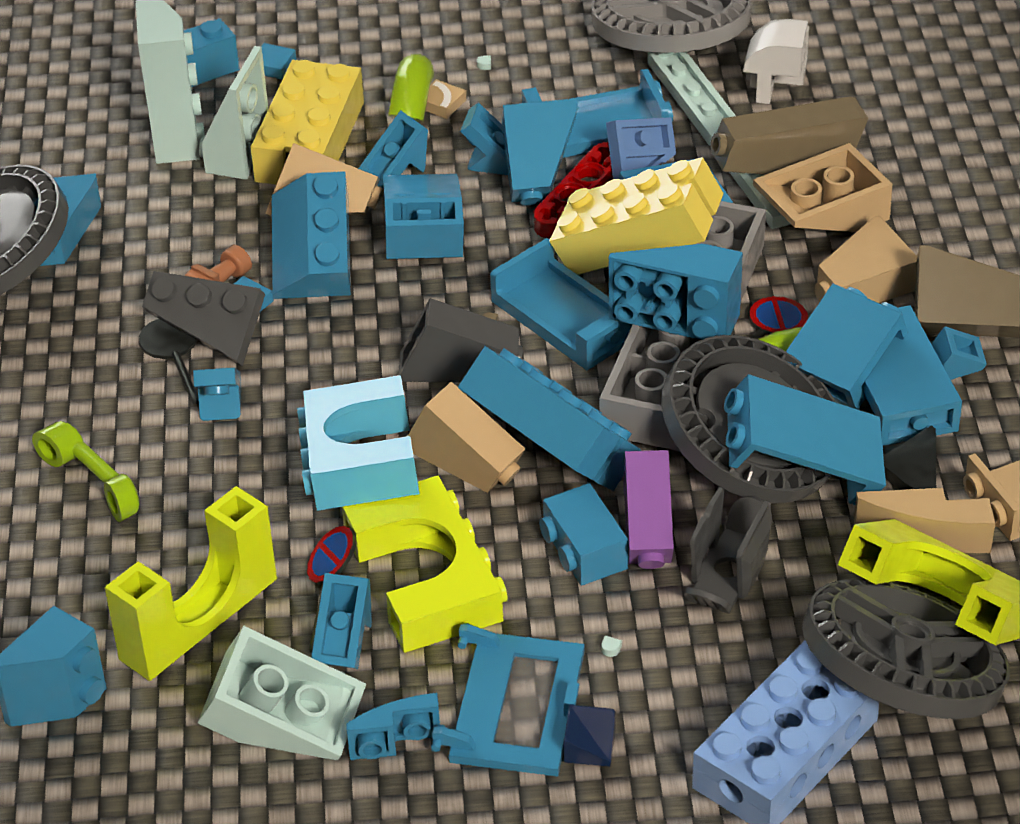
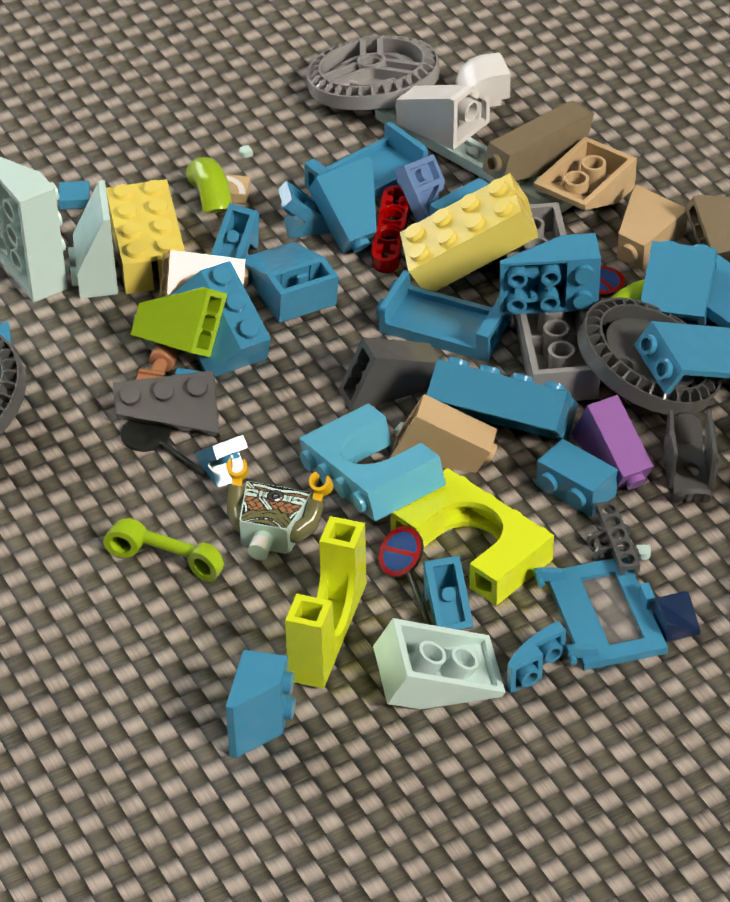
camera: 25 degrees left, 0 degrees up
none -> lime slope [130,287,227,357]
none -> torso [226,458,334,560]
none -> white slope [395,85,490,150]
none -> dark grey piece [587,500,640,575]

